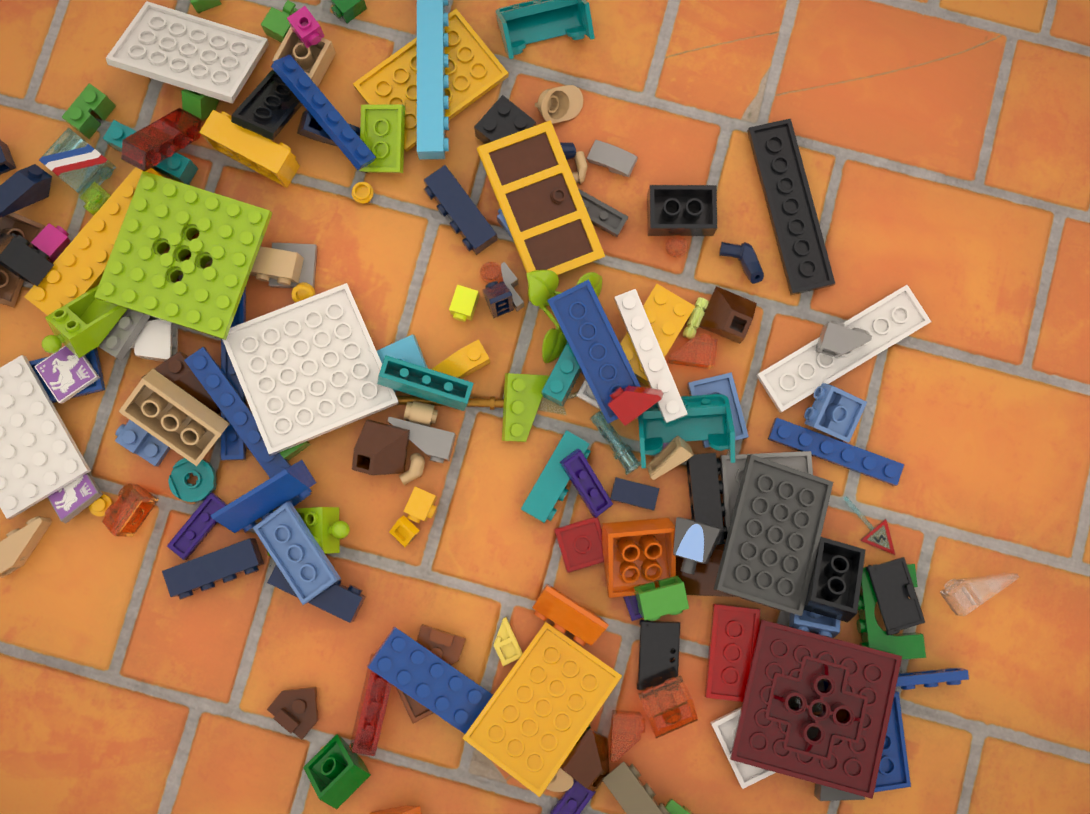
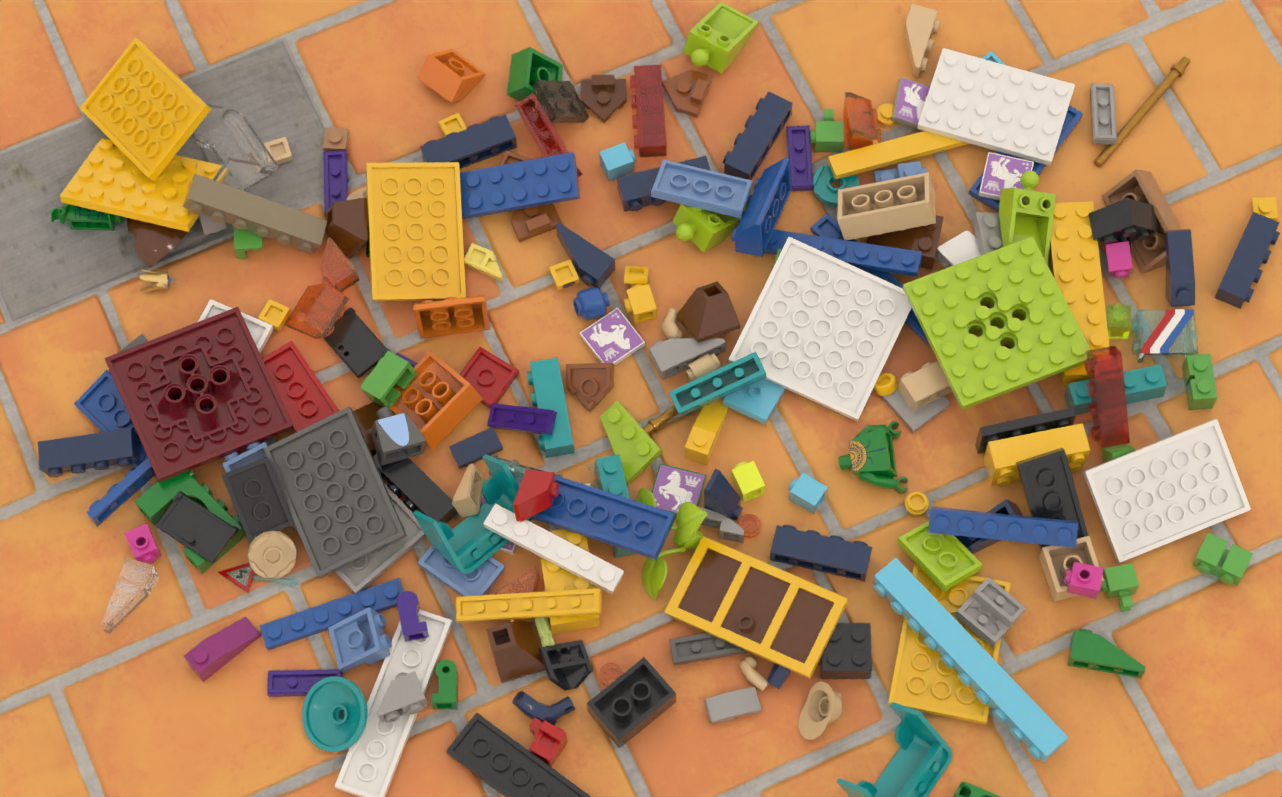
camera: 145 degrees right, 15 degrees down
none -> dark blue brick [38,428,140,477]
none -> dark pink brick [124,524,161,566]
none -> magenta slope [184,617,261,682]
none -> tan tile [248,531,297,579]
none -> yellow plate [258,299,291,331]
none -> dark purple tile [267,669,343,697]
none -> teal dish [302,676,368,752]
none -> dark purple leg [397,591,429,642]
none -> dark blue brick [420,115,517,169]
none -> green leg [431,659,458,710]
none -> yellow tile [438,112,467,137]
none -> yellow tile [456,588,602,623]
none -> red brick [529,717,567,767]
none -> clear smoke plate [533,80,589,123]
none -> black slope [539,640,593,691]
none -> yellow plate [549,259,580,291]
none -> dark blue slope [556,222,615,289]
none -> dark orange plate [566,363,614,411]
none -> blue head [573,287,610,320]
none -> tile [579,308,645,366]
none -> medium azure brick [599,142,636,181]
none -> clear red brick [630,65,667,158]
none -> tile [652,463,706,516]
none -> dark orange plate [662,70,713,117]
none -> lime slope [683,2,759,73]
none -> medium azure brick [788,473,827,514]
none -> bright green brick [810,109,843,152]
none -> yellow tile [827,131,970,180]
none -> green torso [838,421,908,494]
none -> light grey slope [954,577,1027,647]
none -> black plate [975,407,1076,454]

